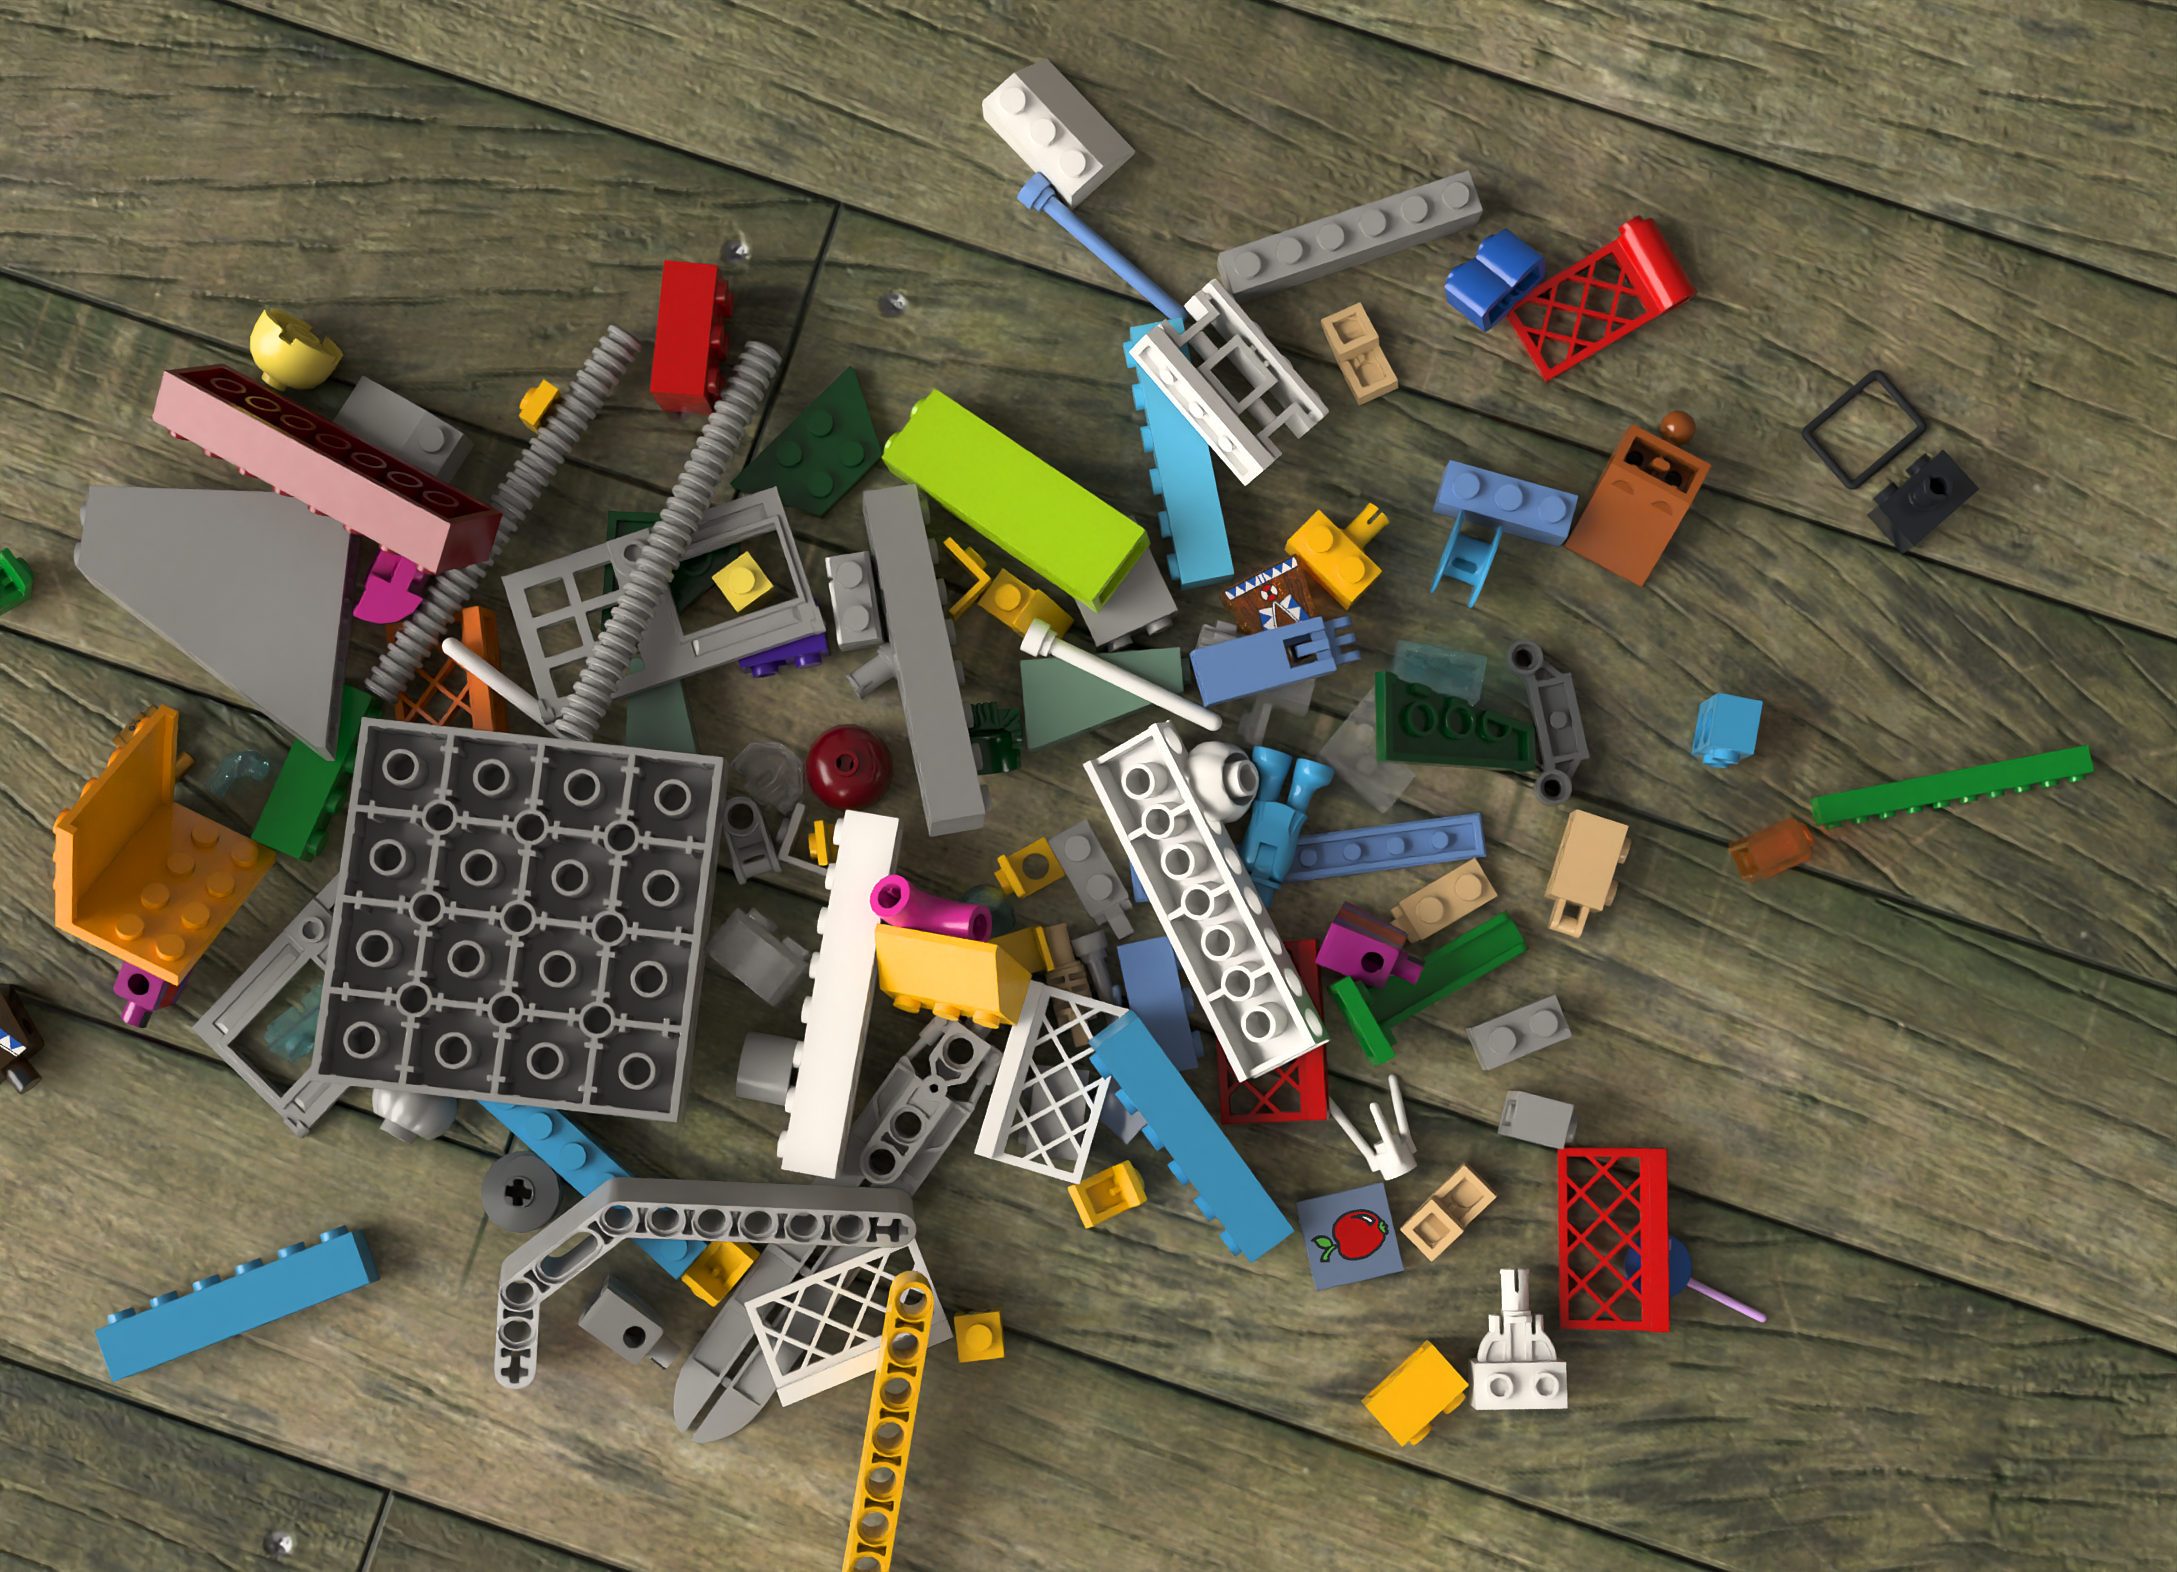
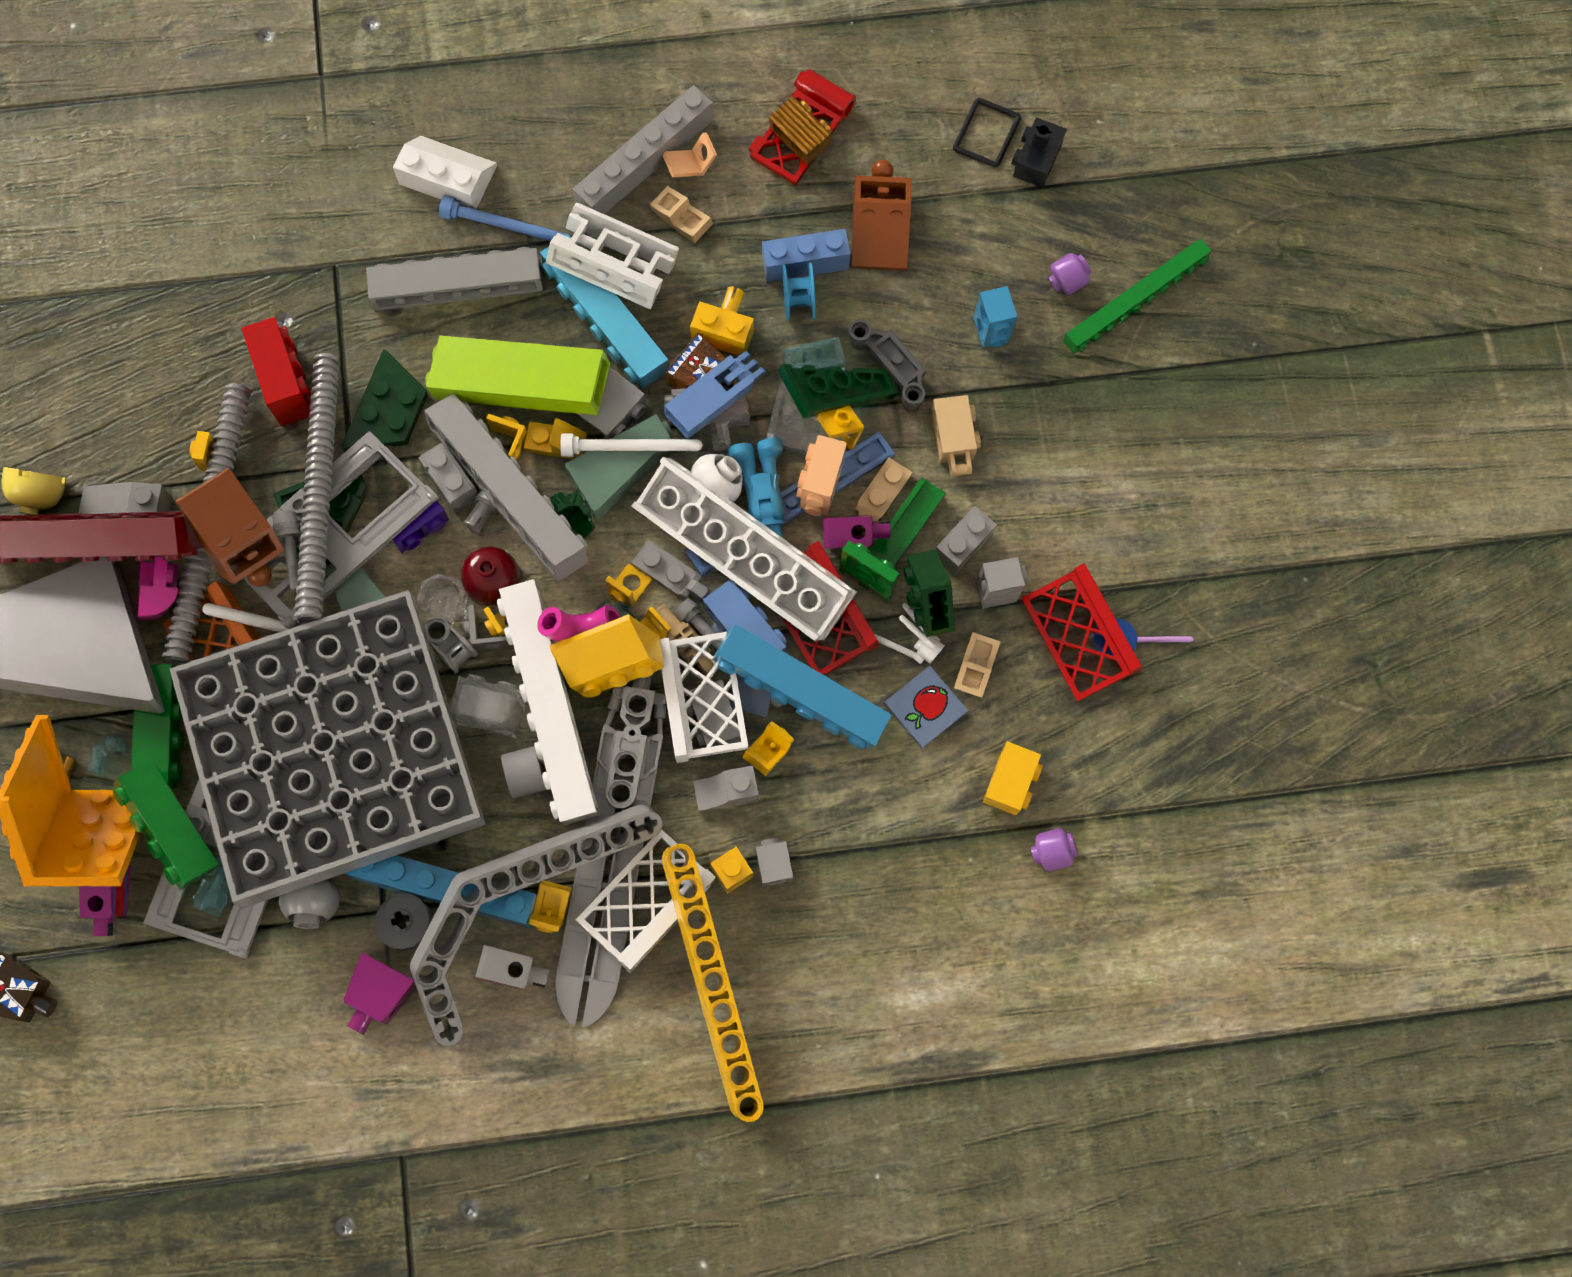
camera: 30 degrees left, 10 degrees down
dark azure brick [95,1225,380,1382] -> none
light yellow brick [712,551,779,616] -> none
blue brick [1444,228,1546,332] -> none
white brick [1468,1268,1568,1410] -> none
clear orange brick [1728,817,1814,884] -> none
none -> green brick [113,760,219,890]
none -> dark orange slope [175,468,285,587]
none -> light grey piece [270,511,302,591]
none -> magenta torso [344,953,416,1035]
none -> light grey brick [366,247,543,311]
none -> light nougat bracket [662,132,717,177]
none -> light grey arch [693,765,759,813]
none -> light grey brick [756,838,793,887]
none -> pearl gold brick [769,96,832,165]
none -> light nougat brick [796,435,847,516]
none -> yellow bracket [817,406,864,450]
none -> dark green brick [904,549,955,637]
none -> medium lavender head [1031,828,1078,872]
none -> medium lavender head [1048,253,1092,295]

